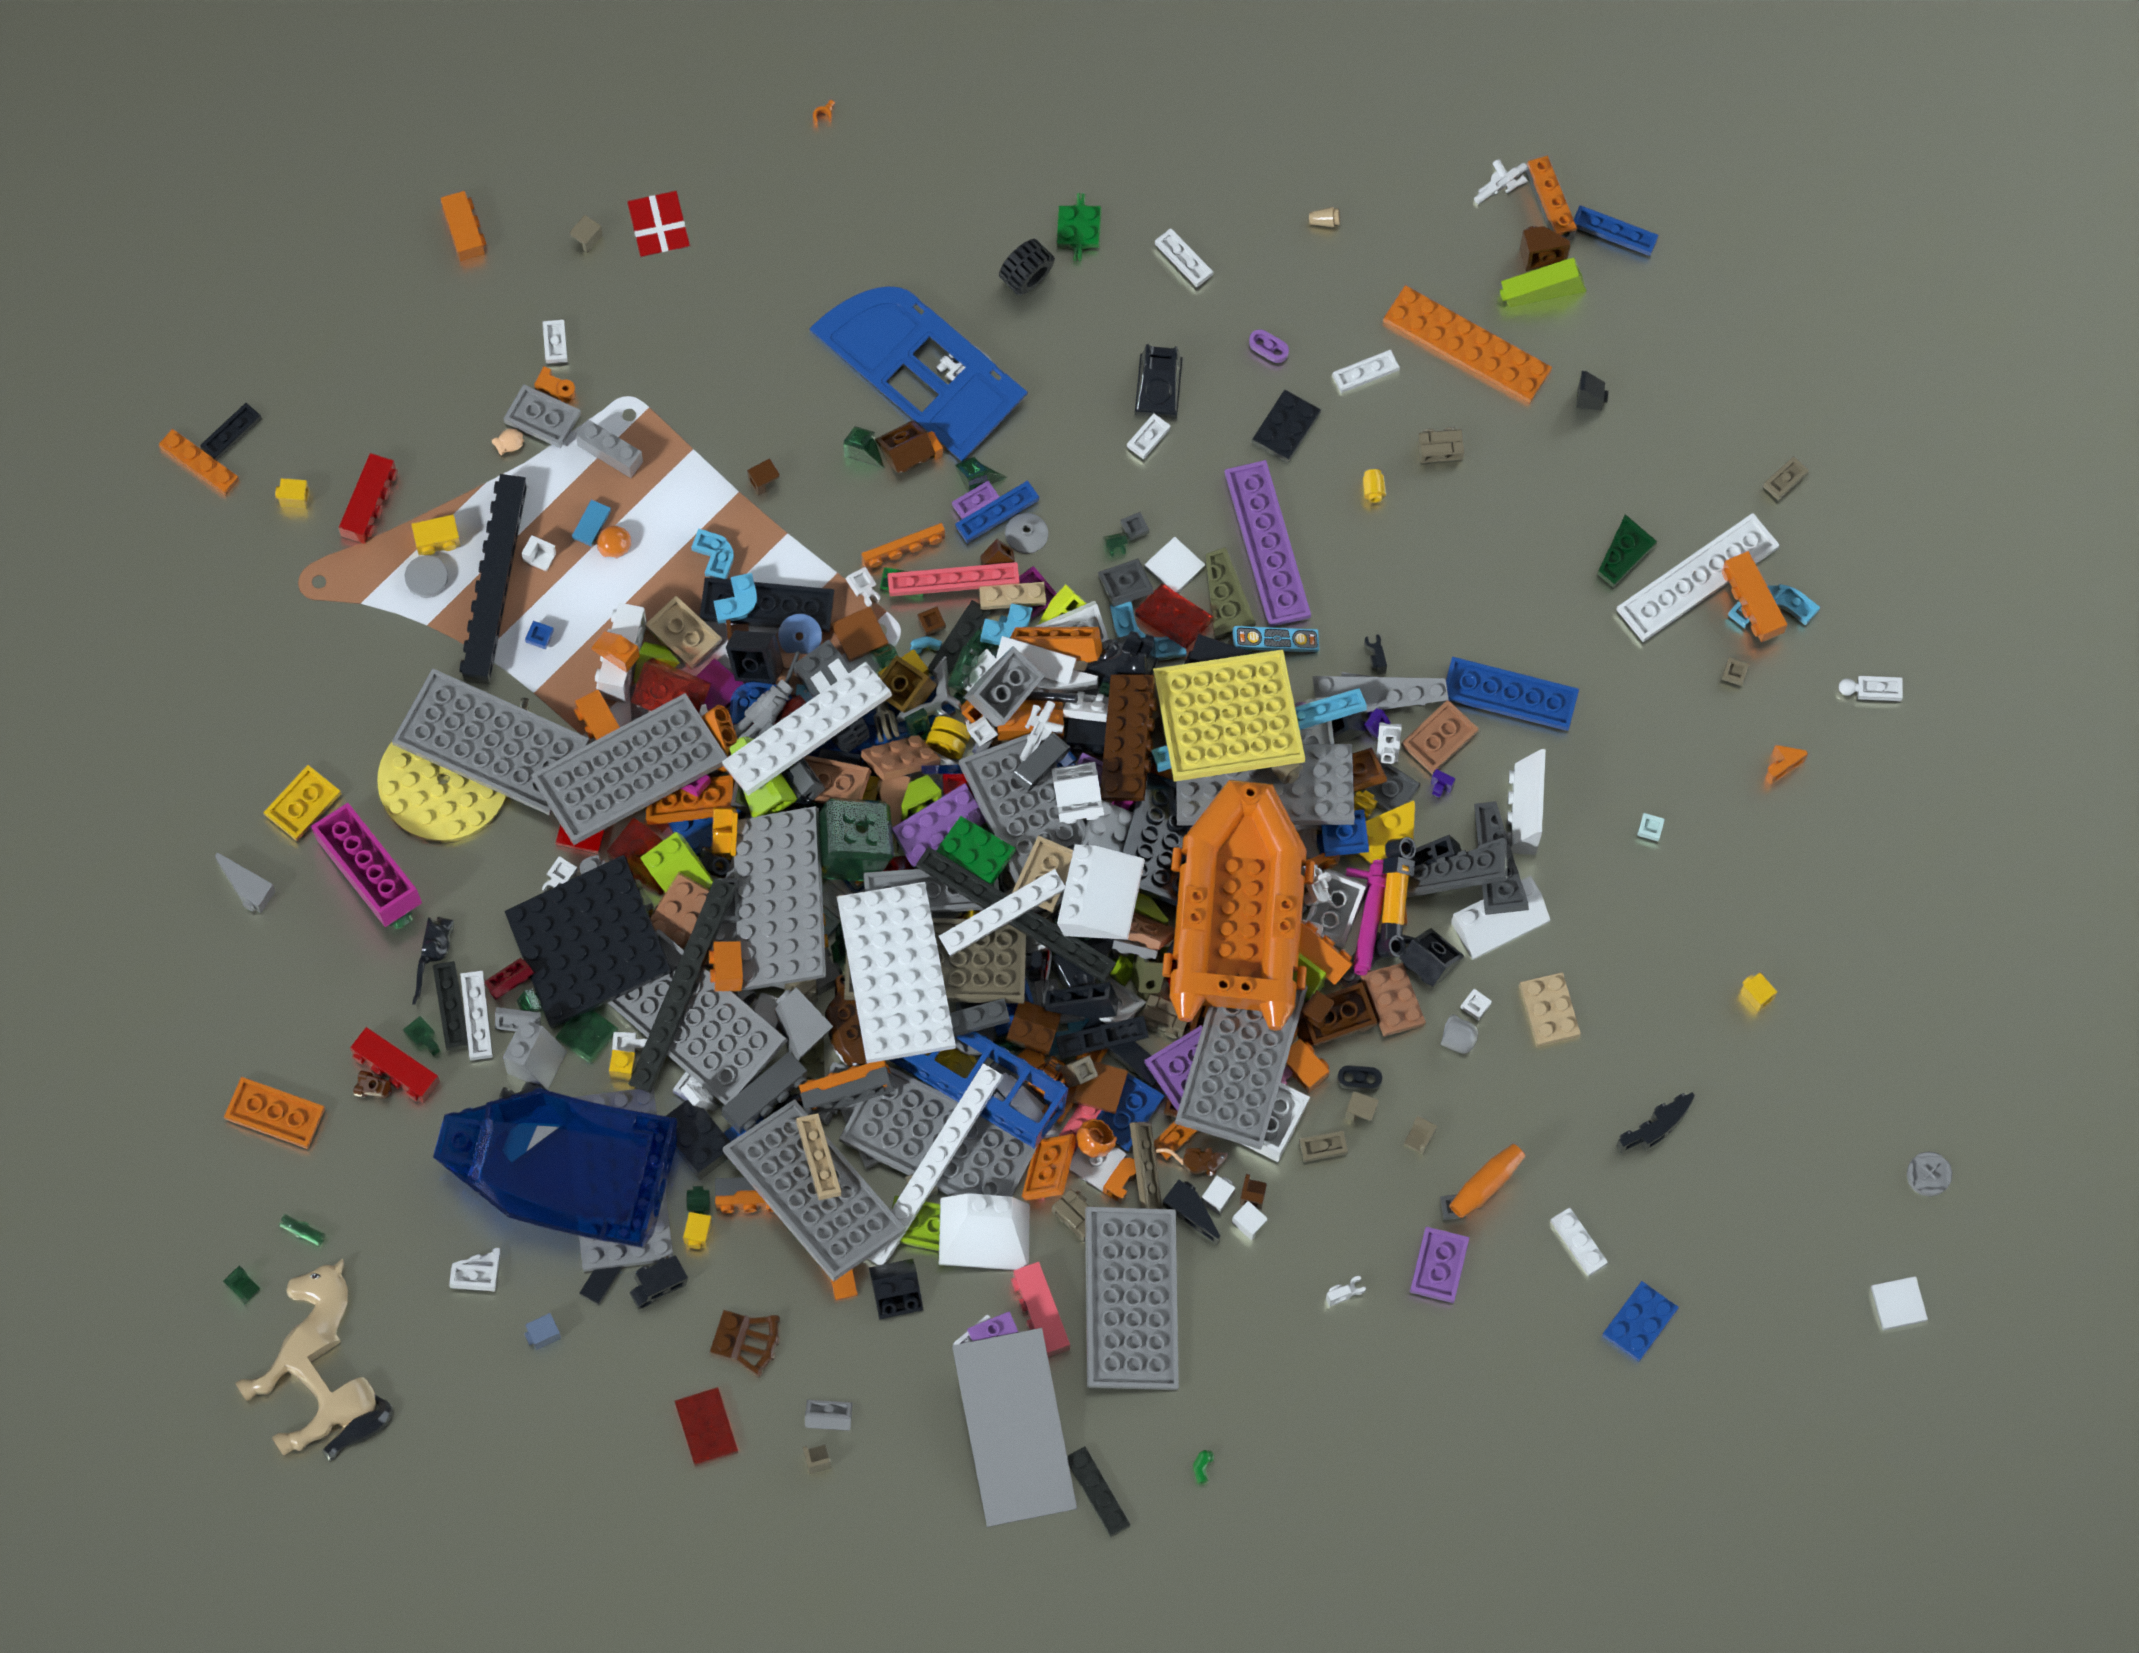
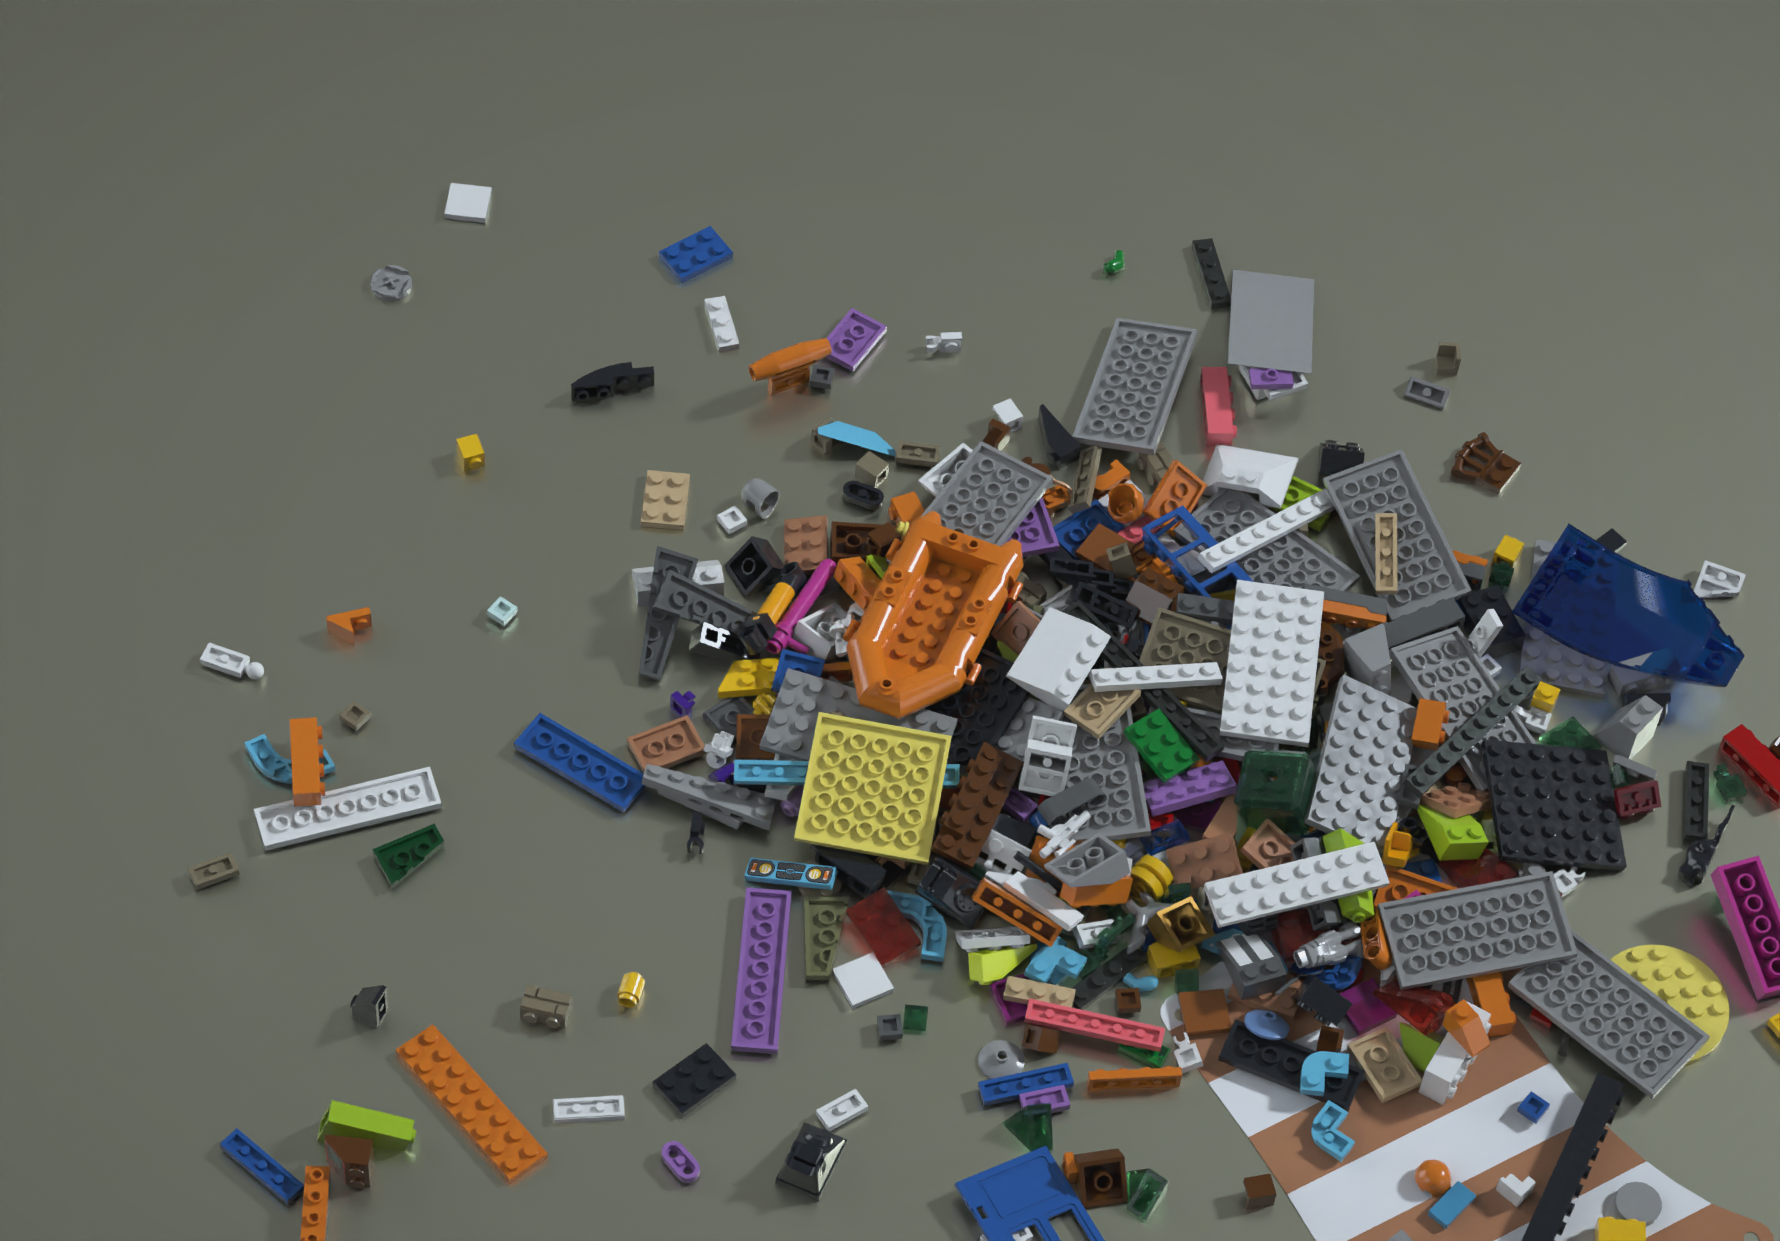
camera: 165 degrees left, 15 degrees down
white plate [460,971,493,1060] -> none
sand blue brick [524,1313,561,1350] -> none
black hinge [630,1255,688,1309] -> none
clear red plate [674,1387,738,1467] -> none
lime slope [901,774,942,821] -> none
dark grey tile [1098,559,1154,607] -> none
white brick [1201,1176,1236,1215] -> none
white slope [1507,749,1546,855] -> none
none -> medium azure sticker [818,421,896,457]
none -> light yellow plate [895,521,909,540]

